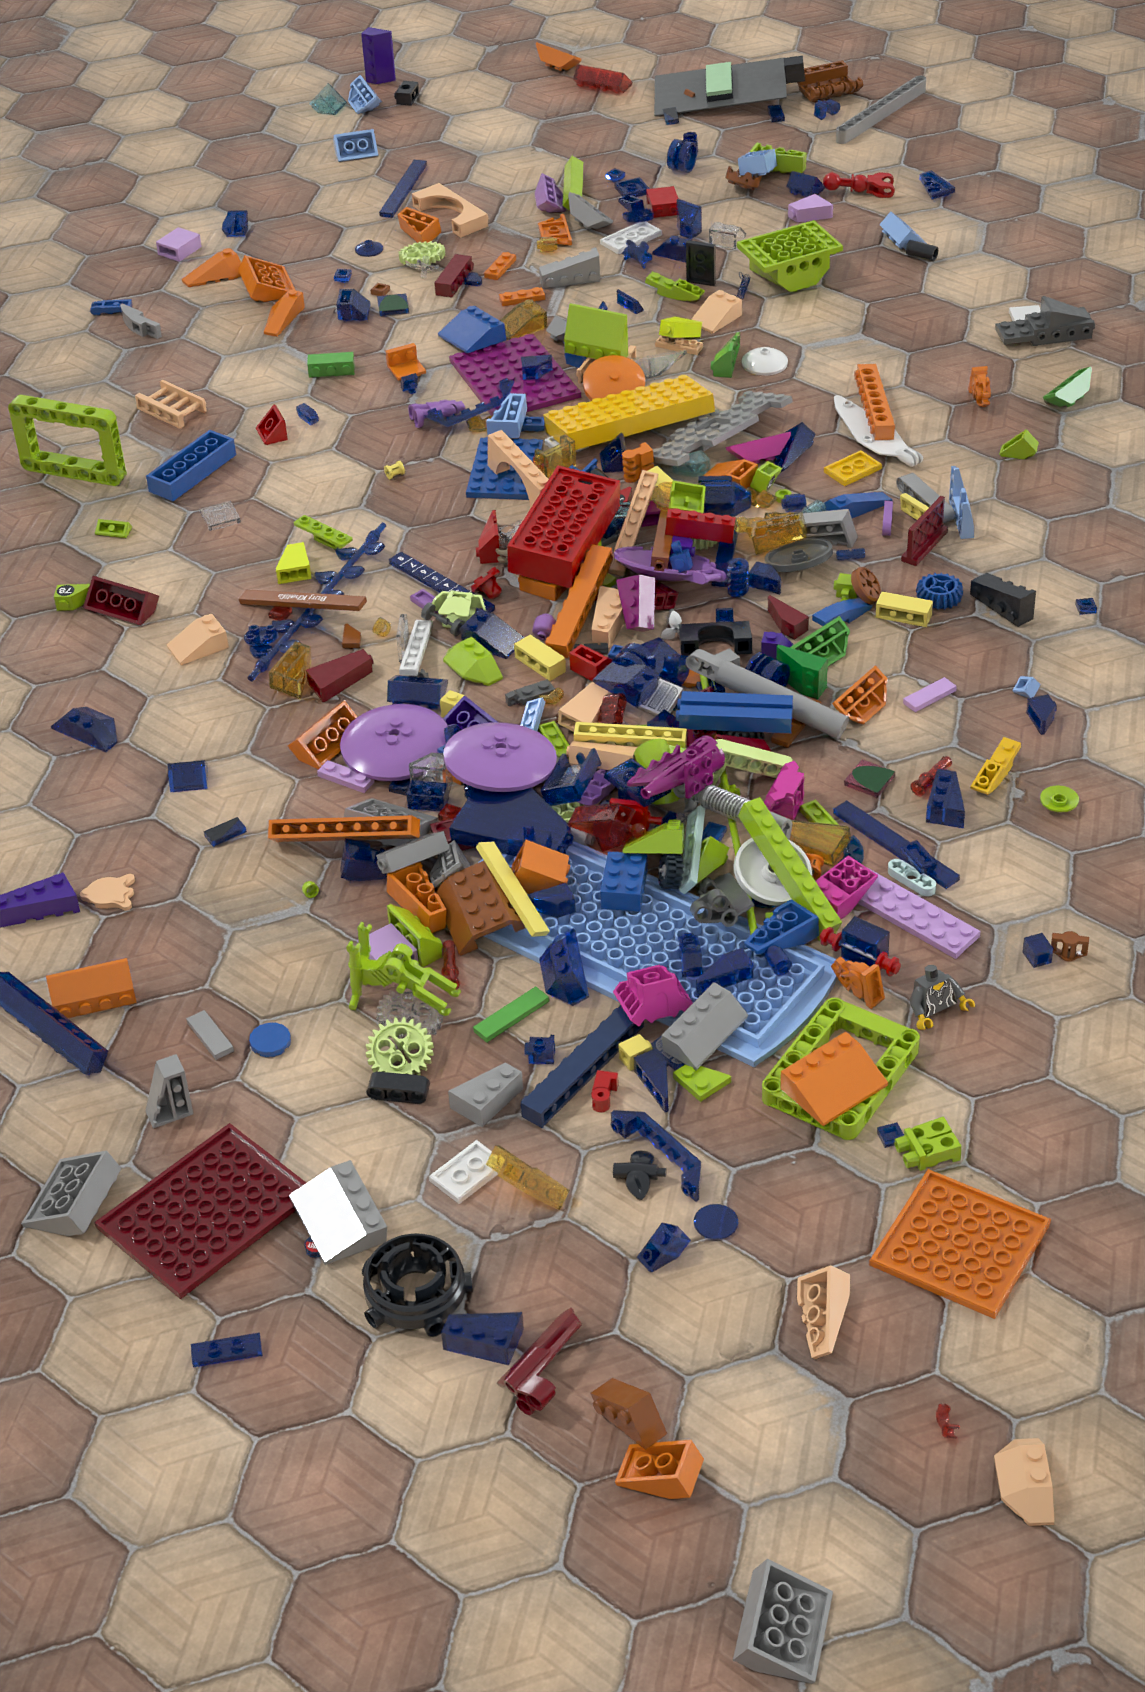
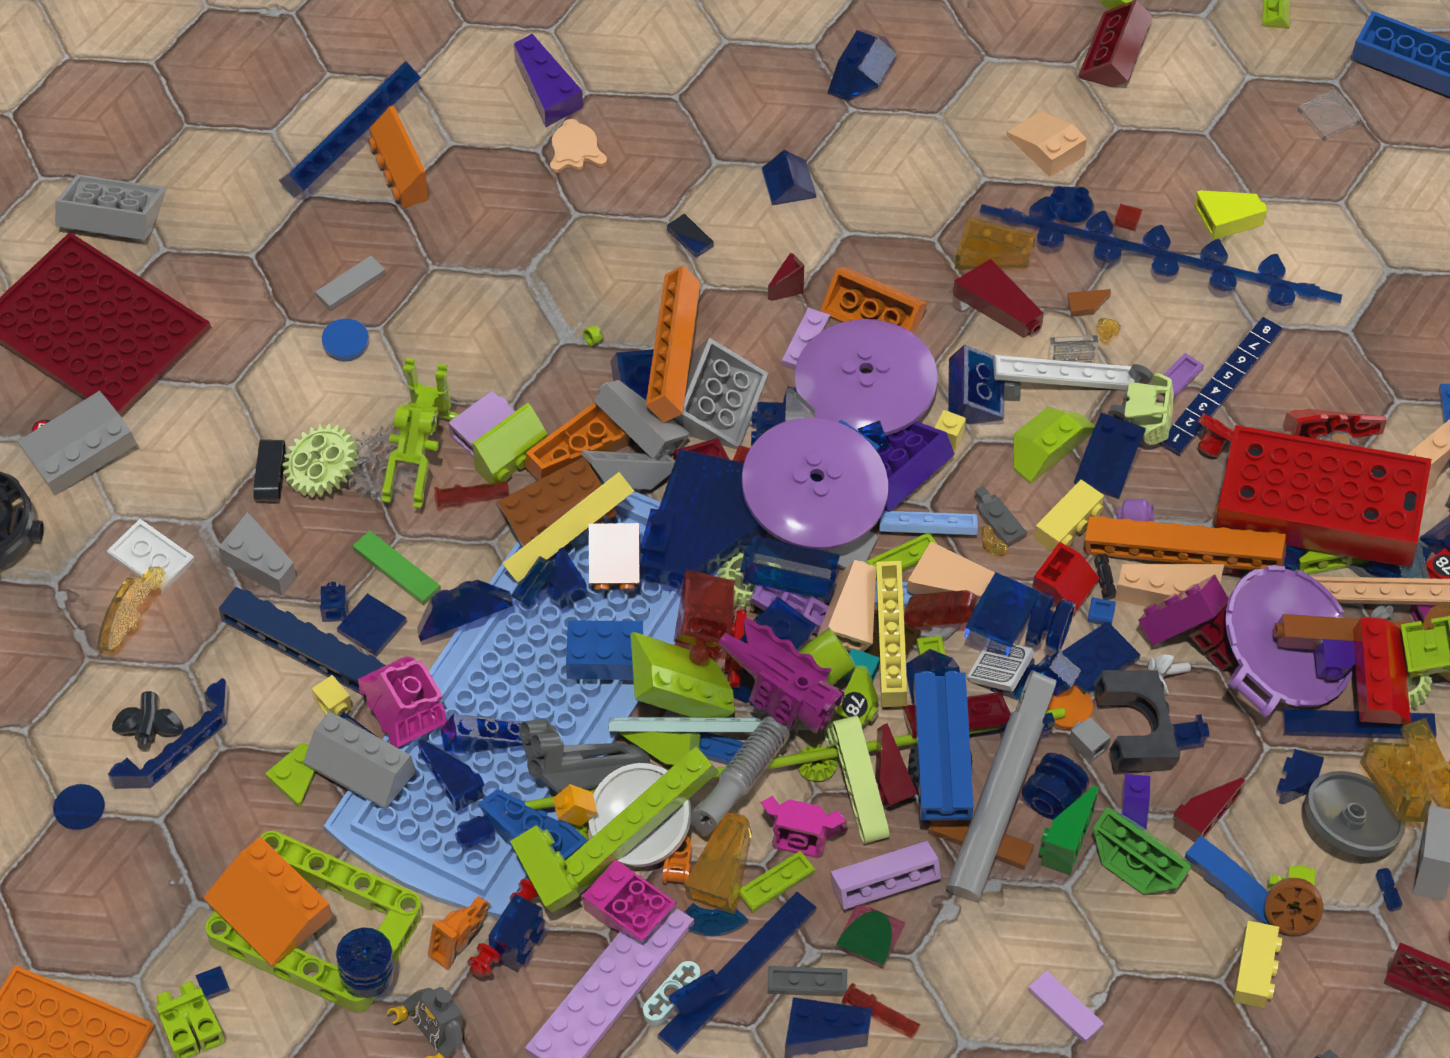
camera: 80 degrees right, 15 degrees up
light grey wedge [145,1054,193,1129] -> none
tile [239,589,367,611] -> none
lime bracket [294,515,353,551] -> none
red leg [591,1070,619,1113] -> none
clear blue slope [634,1048,669,1113] -> none
clear blue slope [636,1222,691,1272] -> none
black wheel [658,853,684,889] -> none
blue brick [669,540,693,573] -> none
clear blue piece [727,558,749,597] -> none
orange wedge [832,665,888,725] -> none
blue gear [916,572,963,610] -> none
none -> clear blue wheel [336,927,395,998]
none -> clear blue tile [337,593,407,657]
none -> lime brick [510,825,579,913]
none -> clear blue tile [512,556,557,607]
none -> light orange brick [553,784,597,827]
none -> dark grey tile [767,966,847,997]
none -> dark red slope [768,253,805,301]
none -> lavender brick [831,841,941,910]
none -> light grey plate [1370,605,1394,621]

